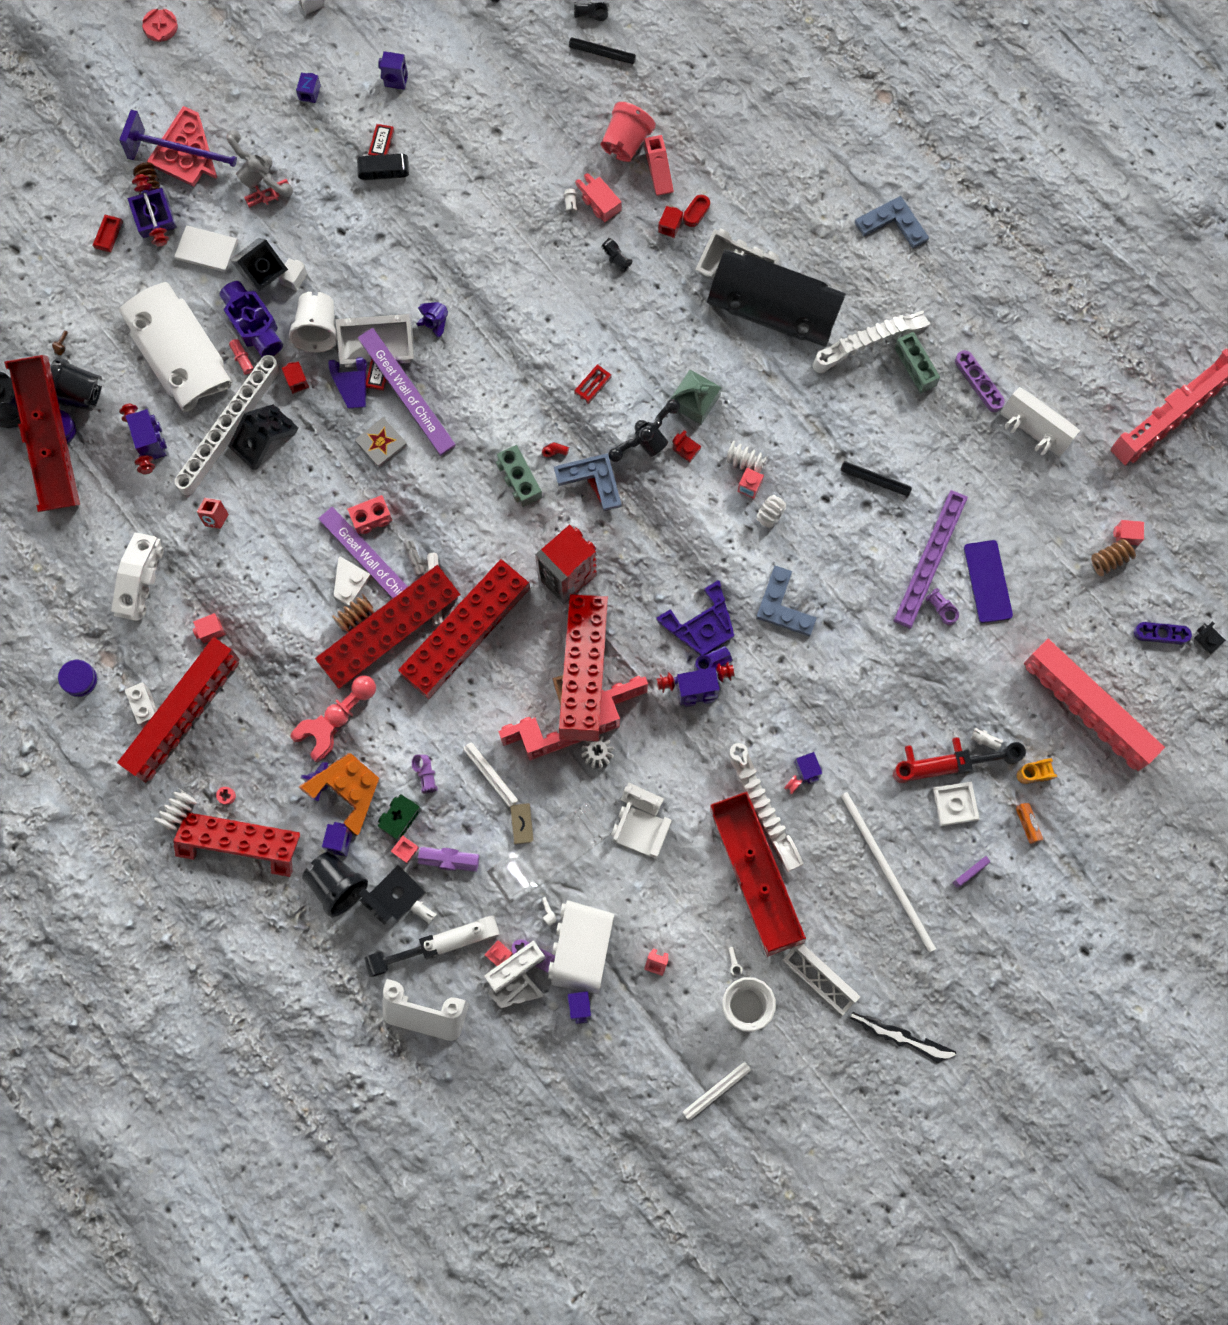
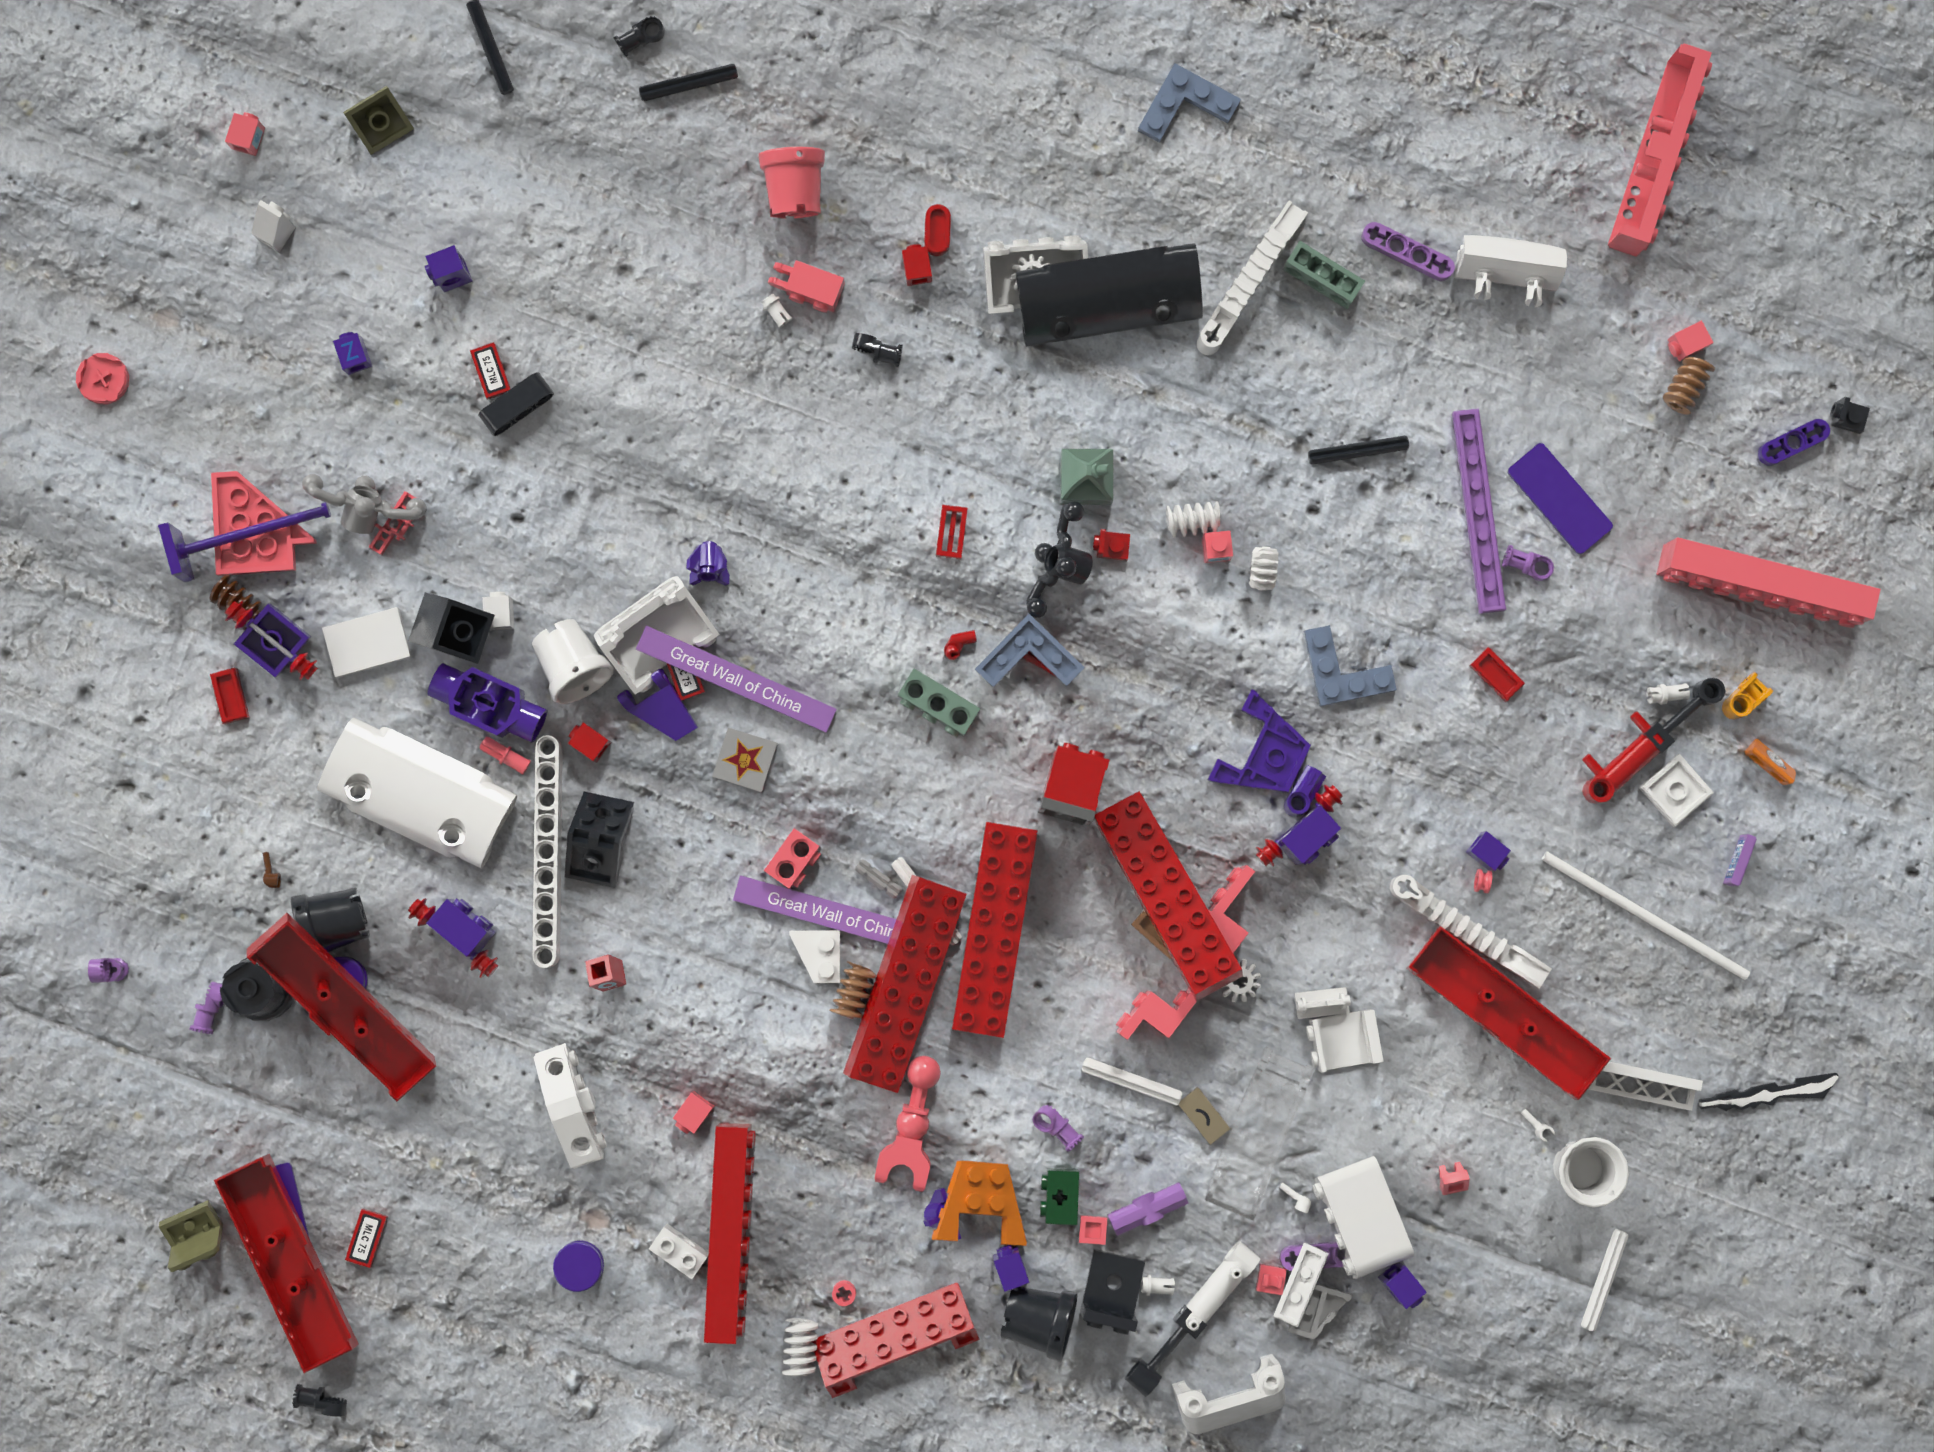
camera: 35 degrees left, 10 degrees up
coral slope [644,135,674,196] -> none
none -> red tile [1469,647,1525,702]

